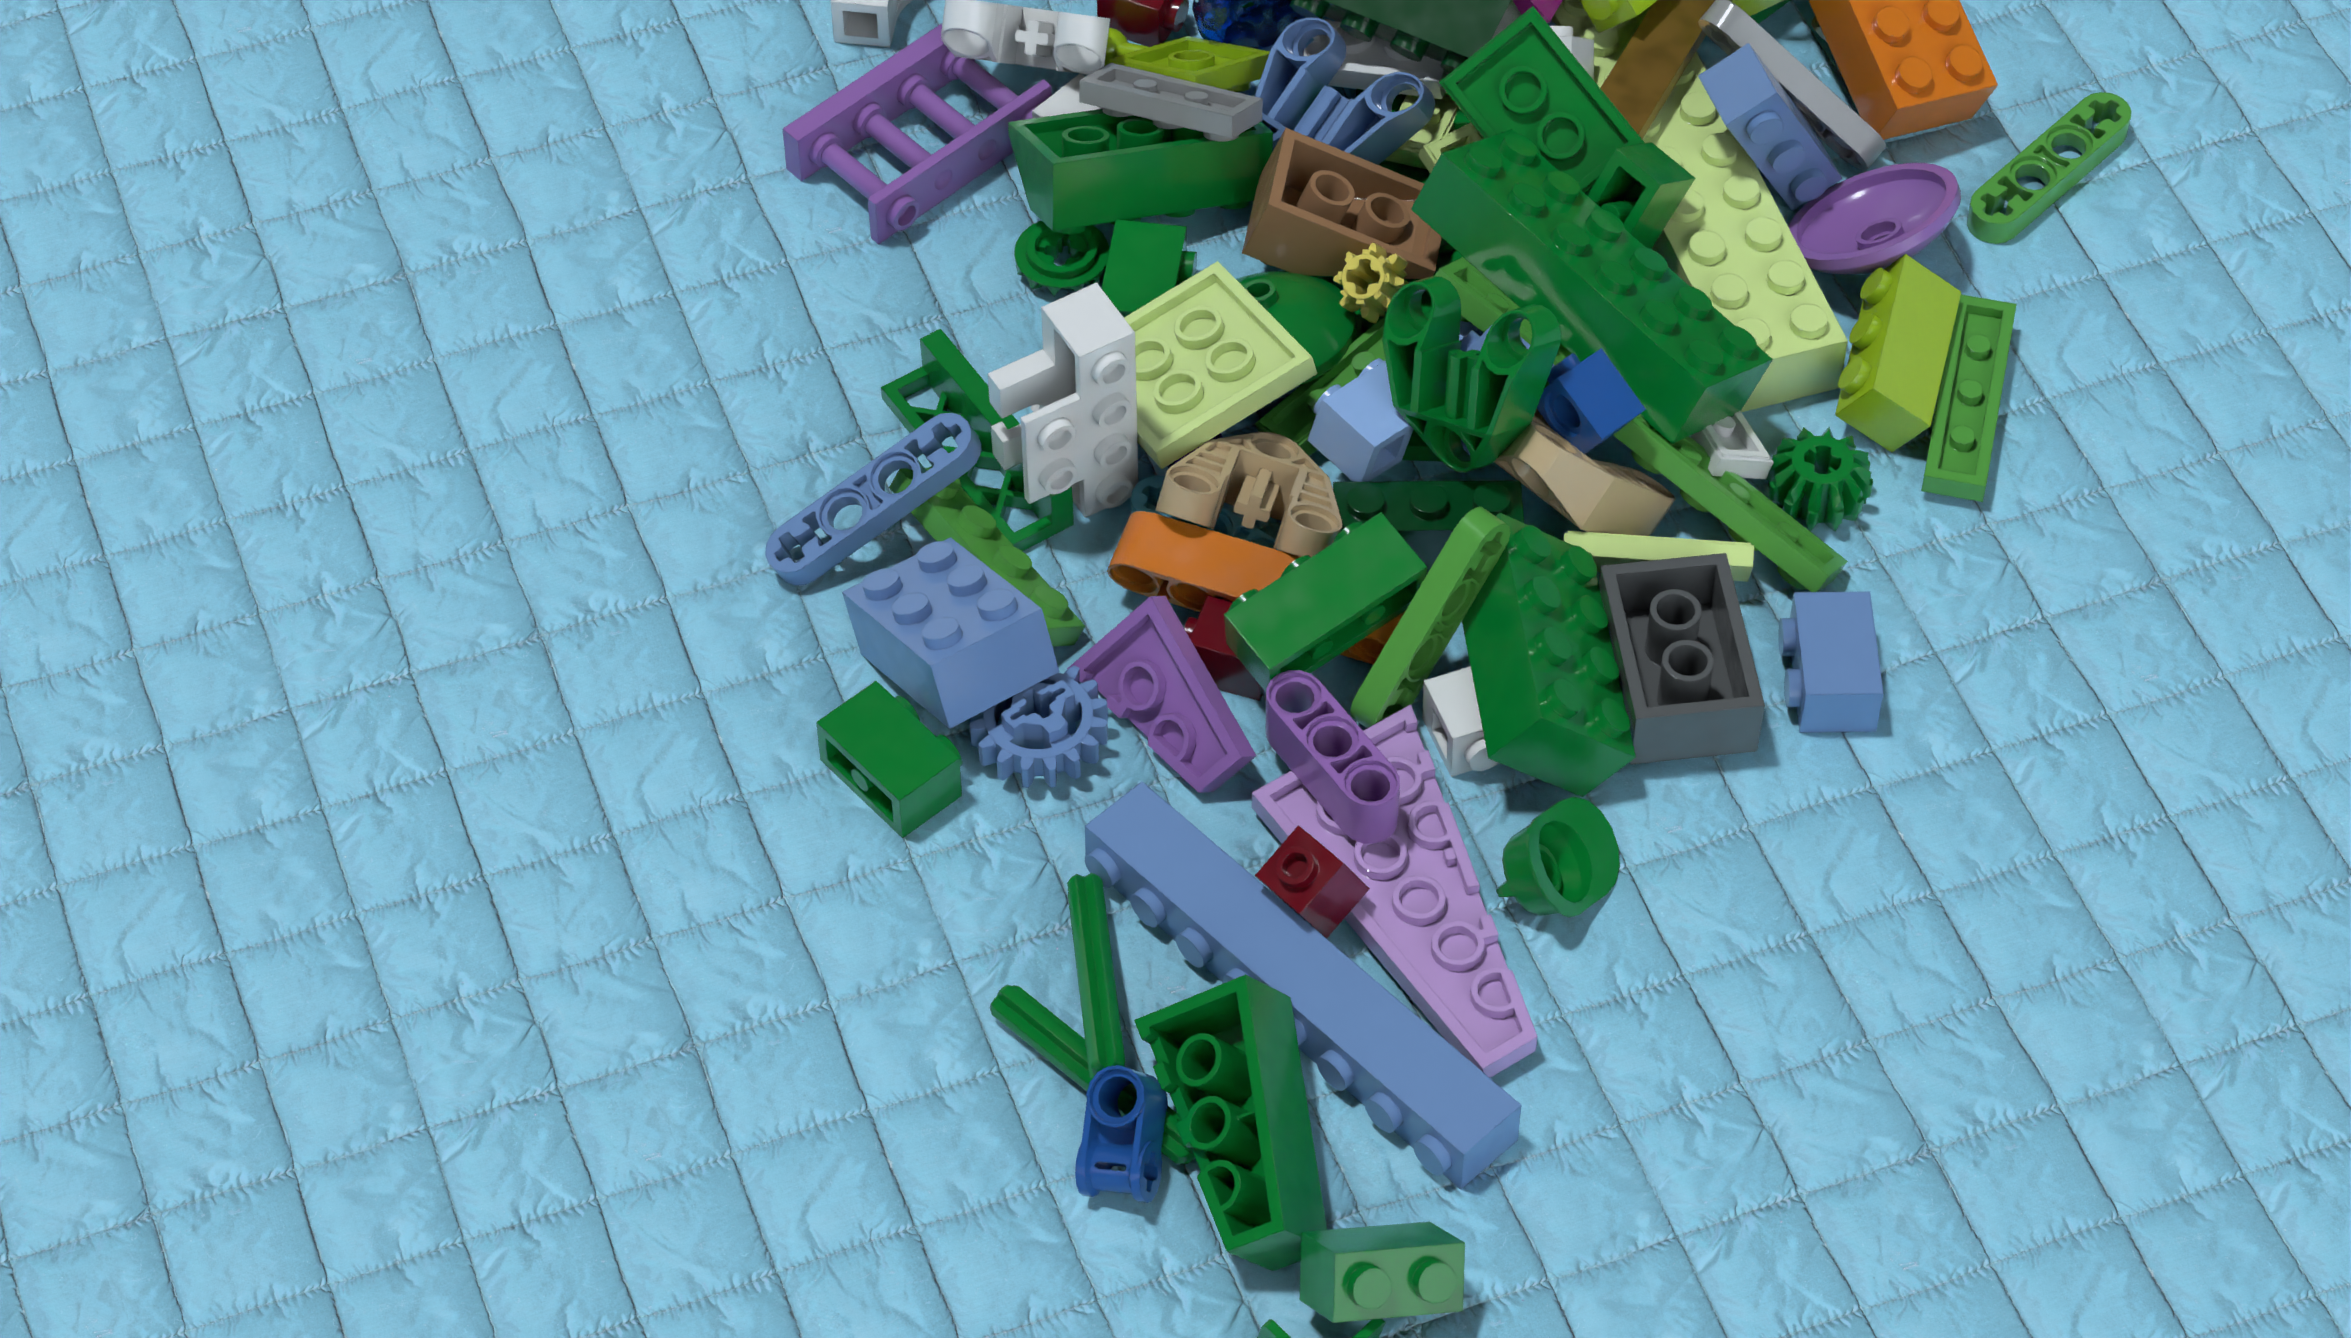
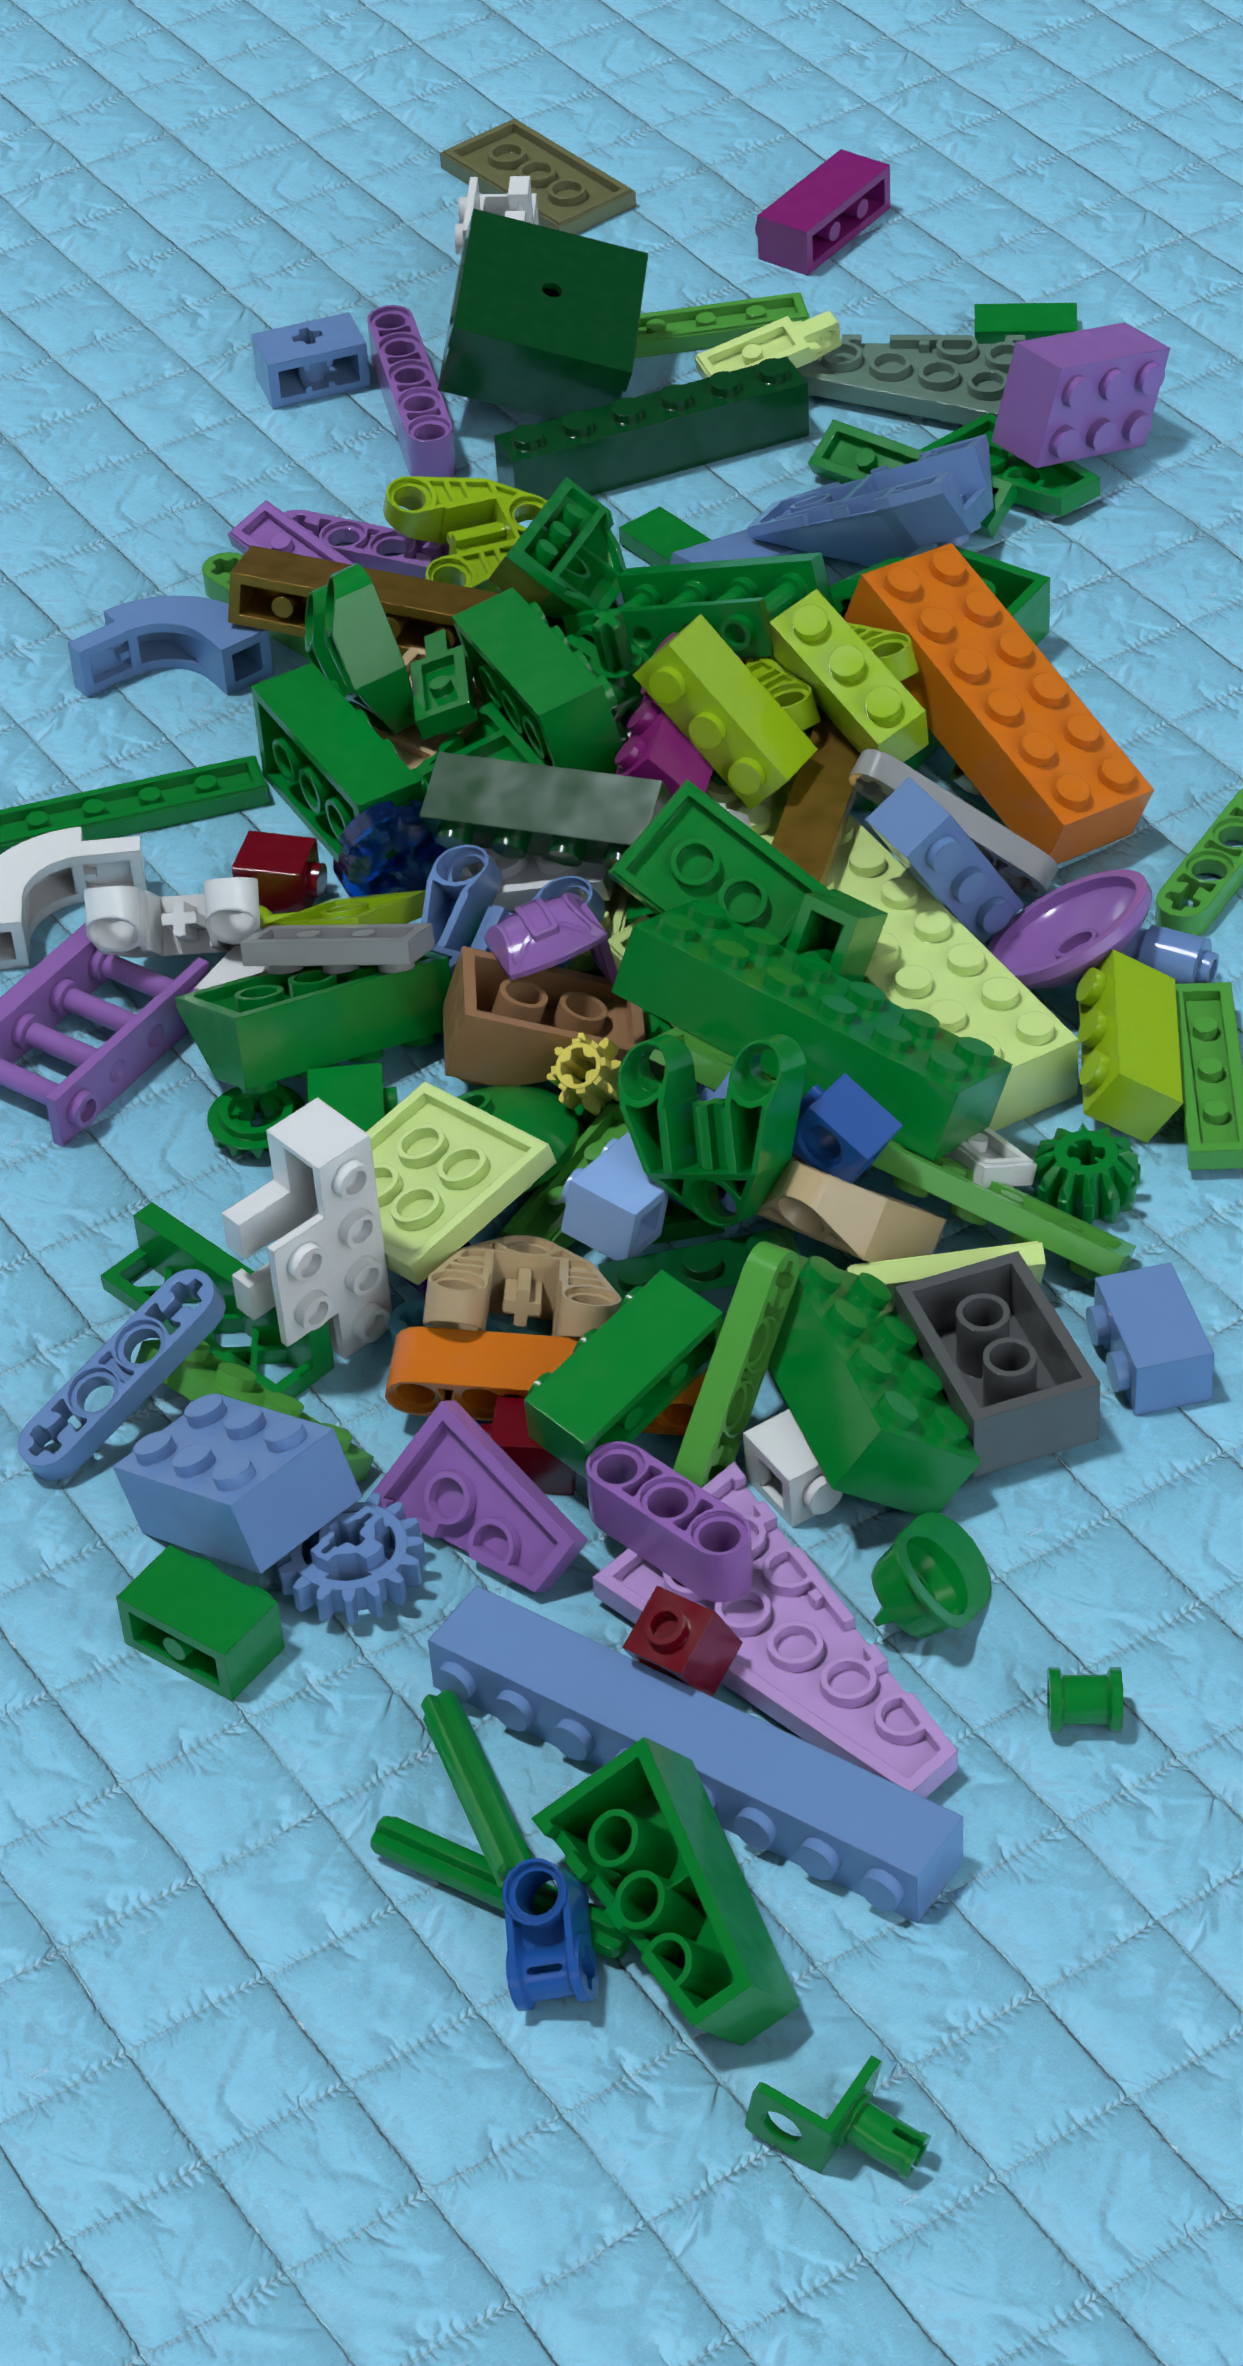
camera: 10 degrees left, 10 degrees down
green brick [1299,1221,1465,1323] -> none
none -> medium lavender piece [484,892,618,984]
none -> green bush [1047,1667,1123,1732]
none -> medium blue brick [1125,925,1219,984]

